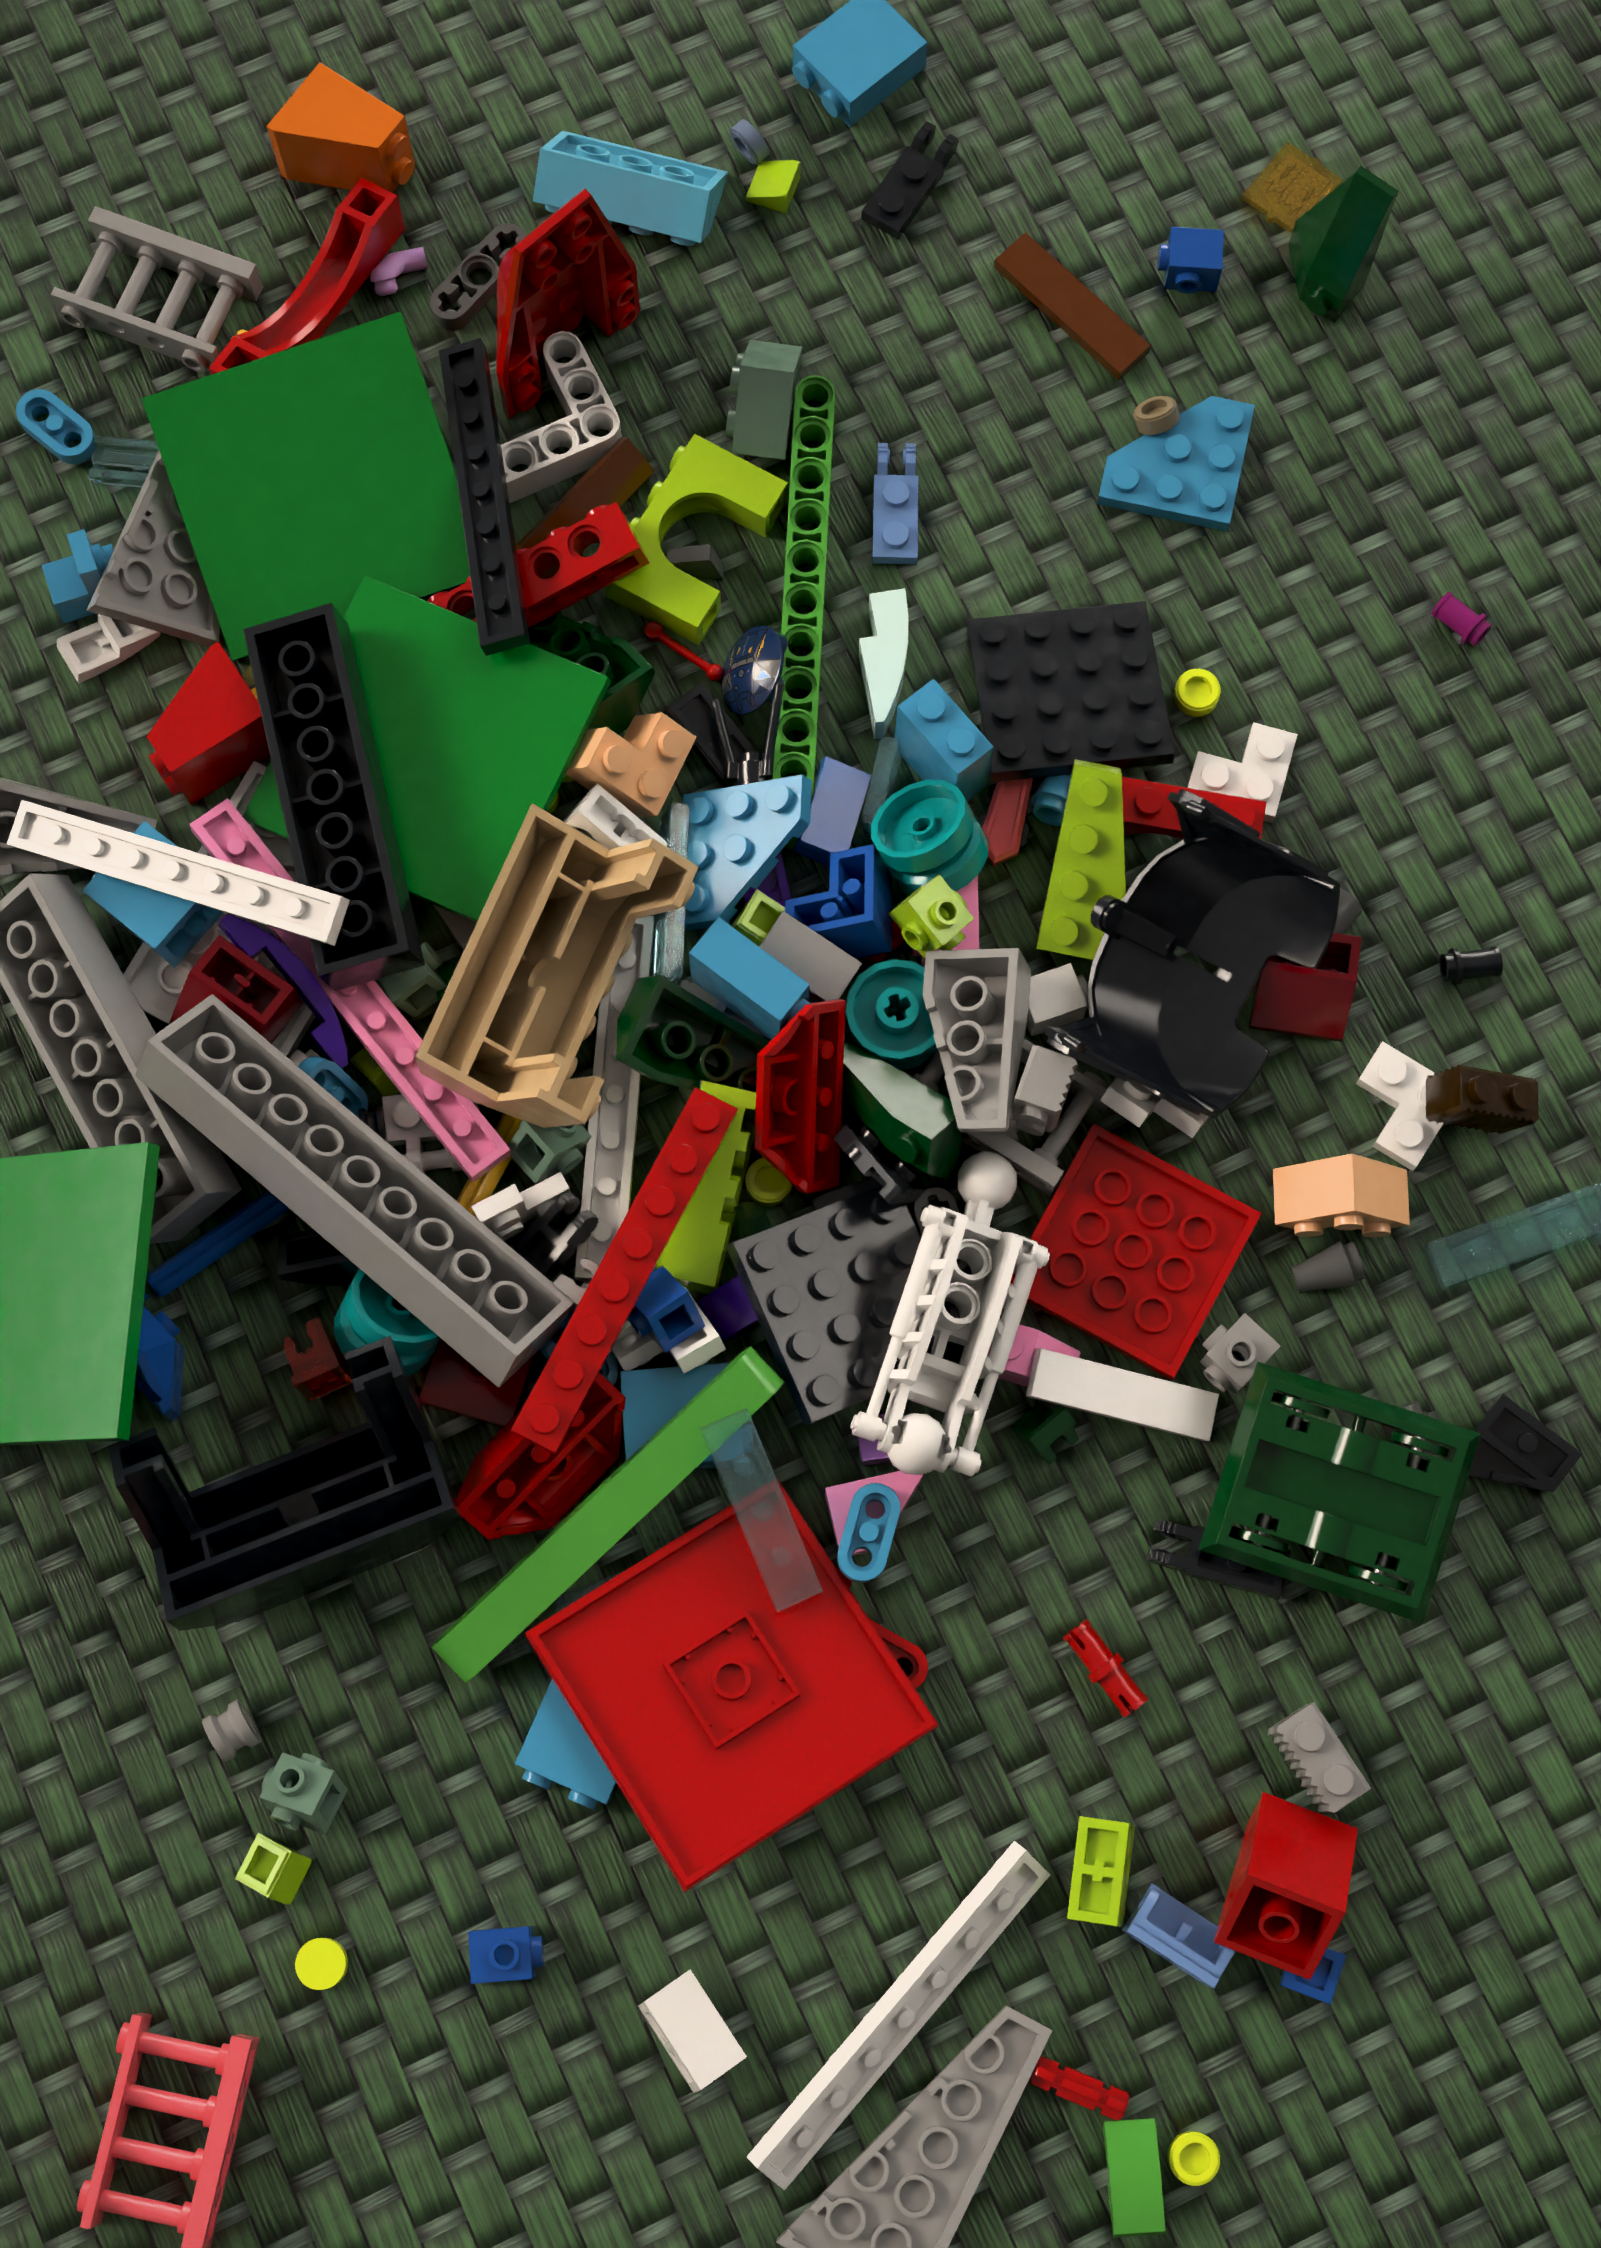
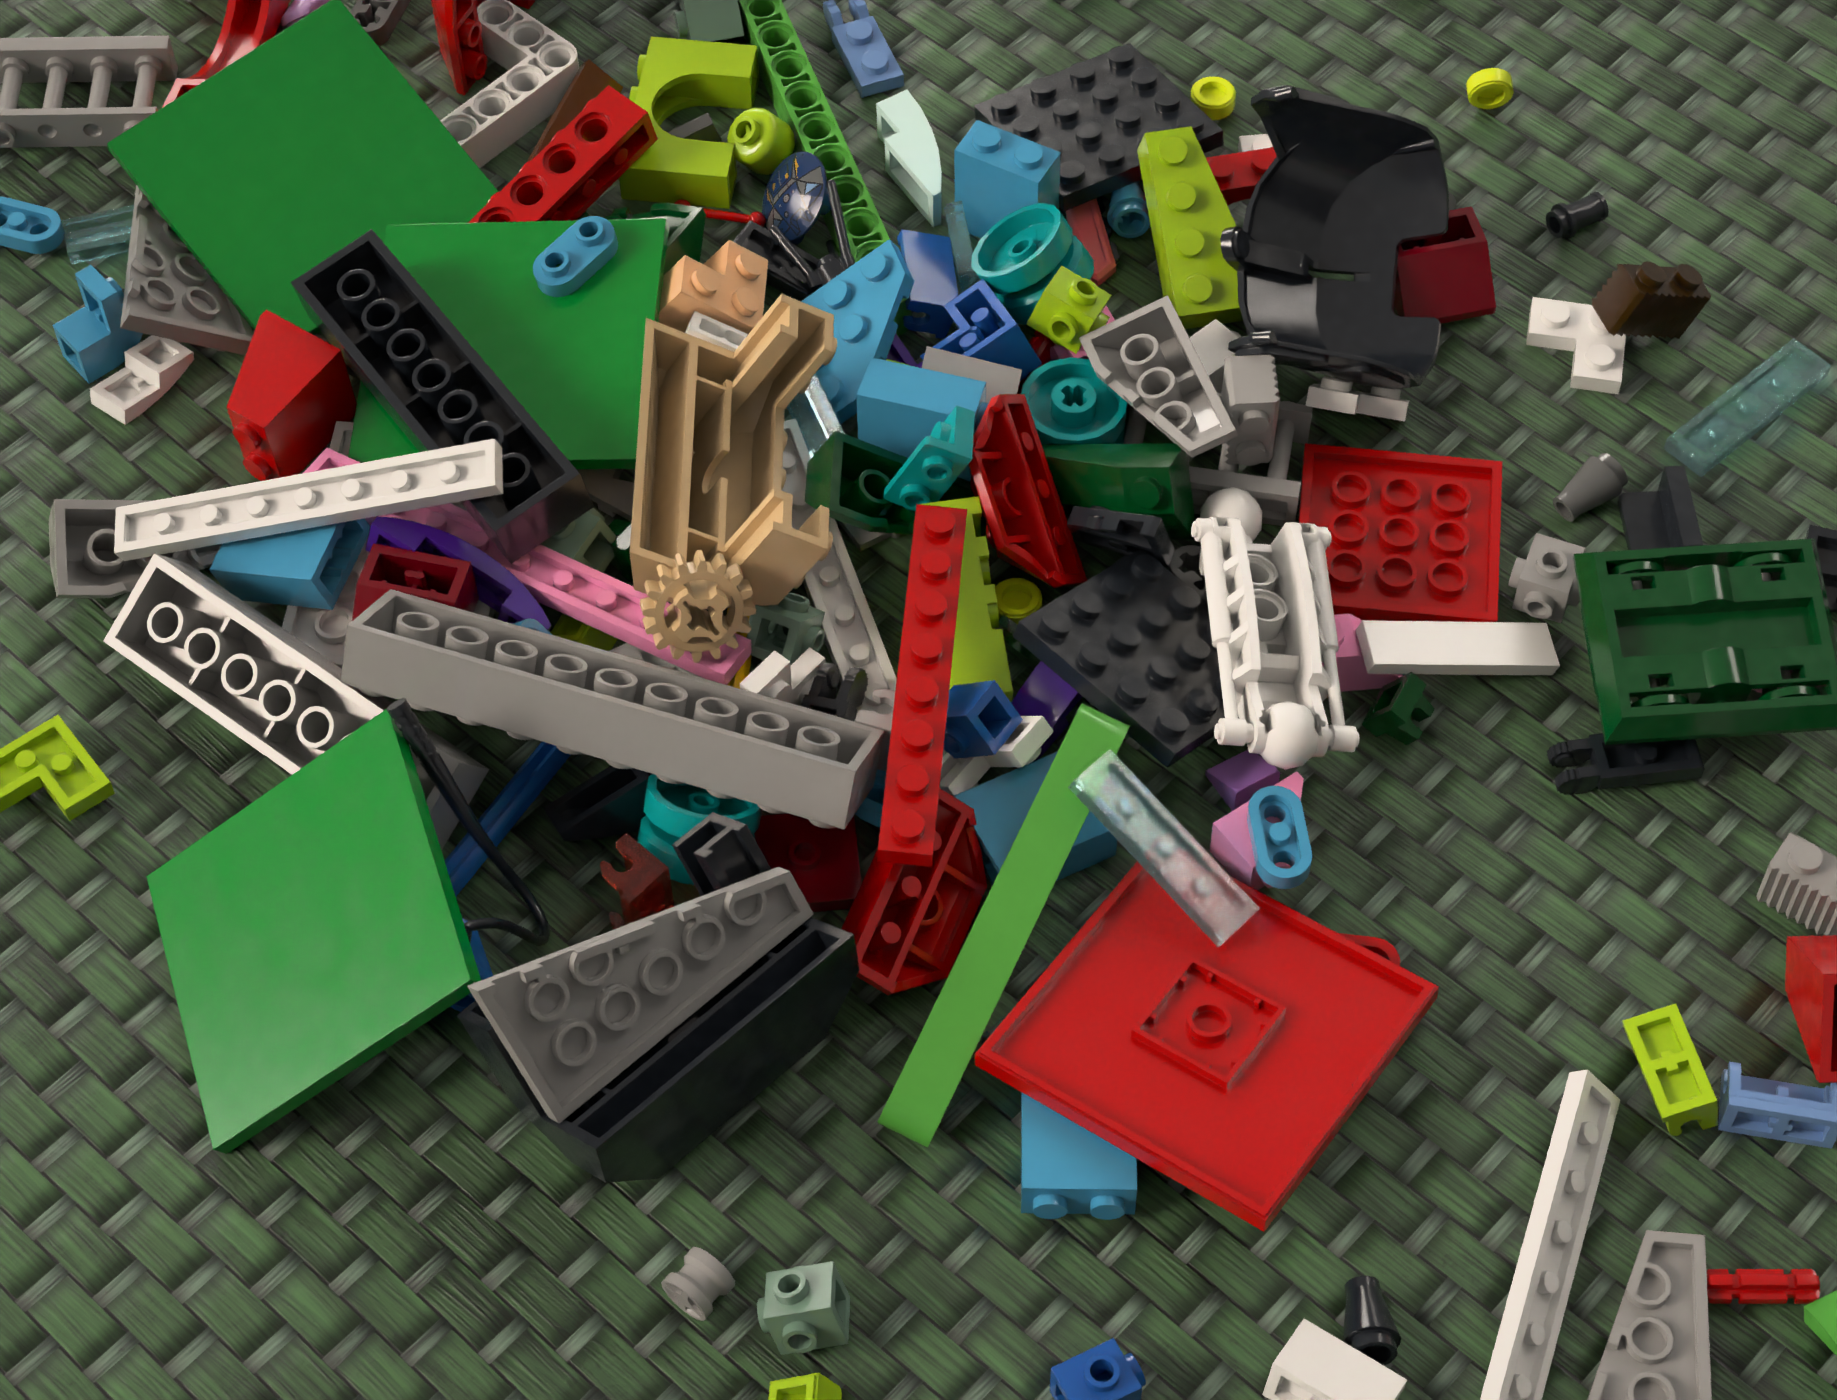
camera: 20 degrees left, 20 degrees down
black plate [439,338,530,656] -> none
red pin [1063,1619,1148,1718] -> none
light nougat brick [1273,1154,1410,1237] -> none
none -> black piece [386,698,550,946]
none -> light grey wing [467,867,814,1123]
none -> dark azure plate [533,216,618,297]
none -> tan gear [640,550,756,663]
none -> lime head [727,107,795,175]
none -> teal bracket [884,405,975,511]
none -> black cone [1343,1276,1401,1366]
none -> neon yellow tile [1466,68,1514,109]
none -> black panel [1617,465,1703,550]

